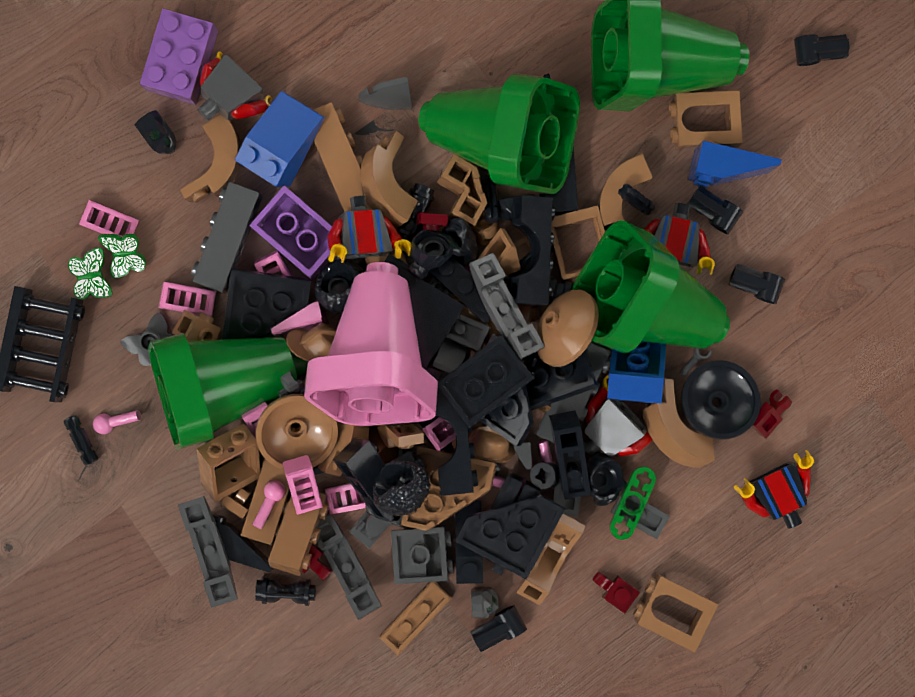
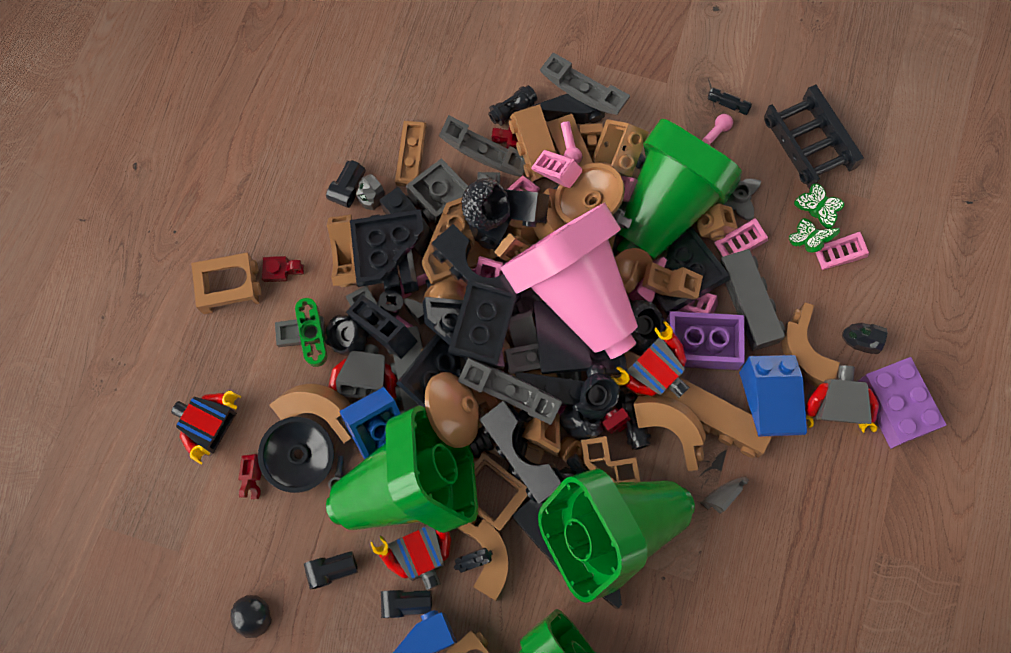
camera: 145 degrees right, 15 degrees down
none -> black hair [230,595,272,638]
none -> medium nougat slope [642,262,703,299]

